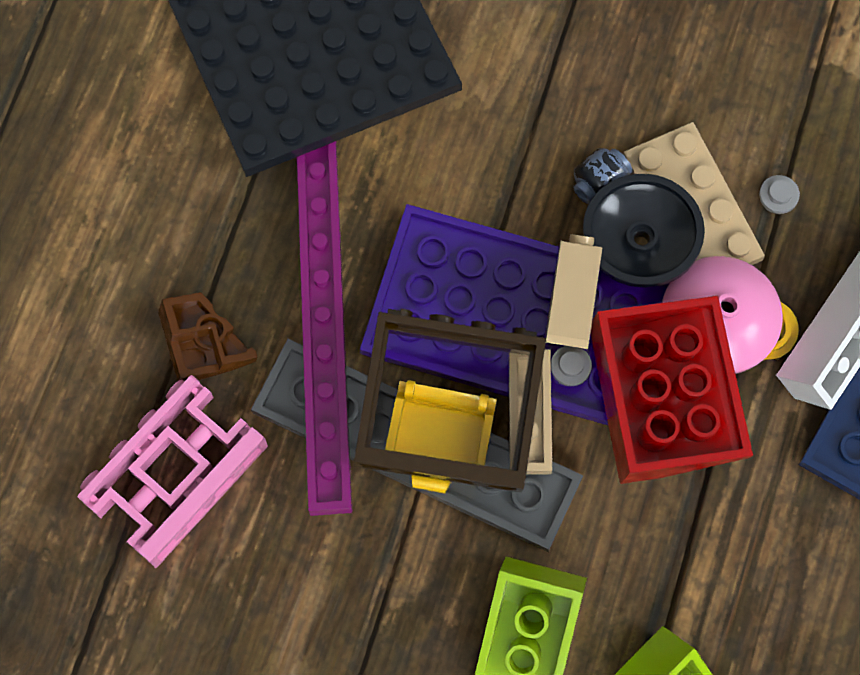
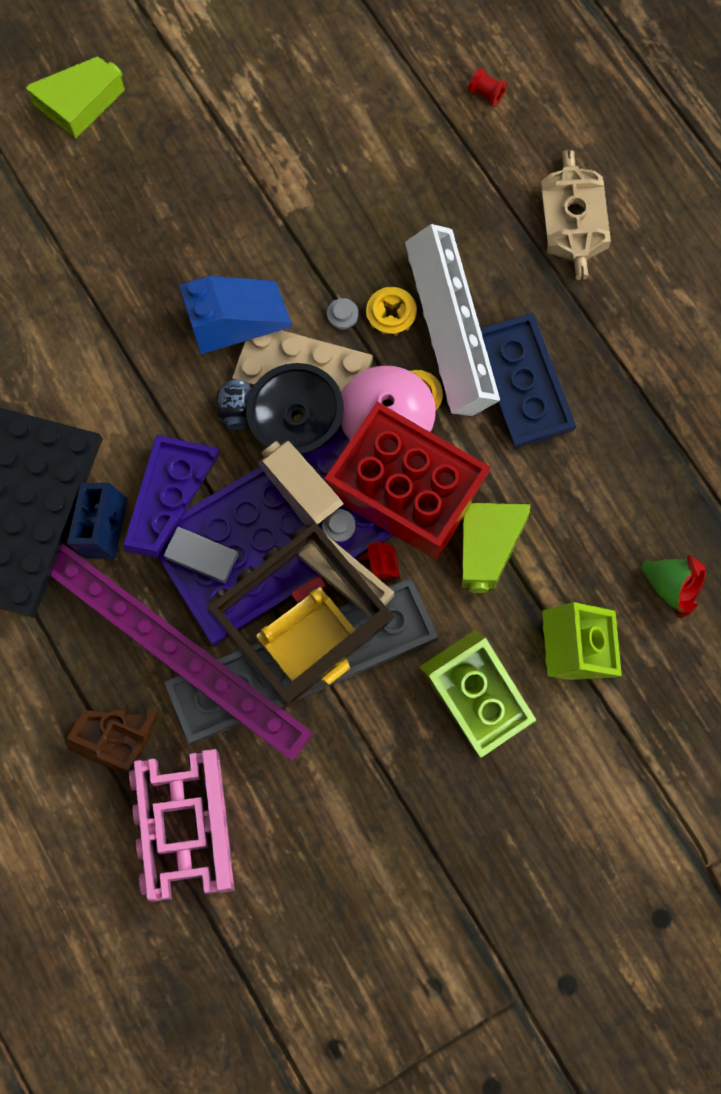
camera: 45 degrees left, 0 degrees up
none -> dark blue brick [67,483,128,559]
none -> dark purple wing [124,435,219,558]
none -> light grey tile [163,527,239,584]
none -> blue slope [179,276,292,354]
none -> red tile [291,576,328,605]
none -> red tile [359,541,400,581]
none -> yellow gear [366,287,417,336]
none -> lime slope [461,503,530,593]

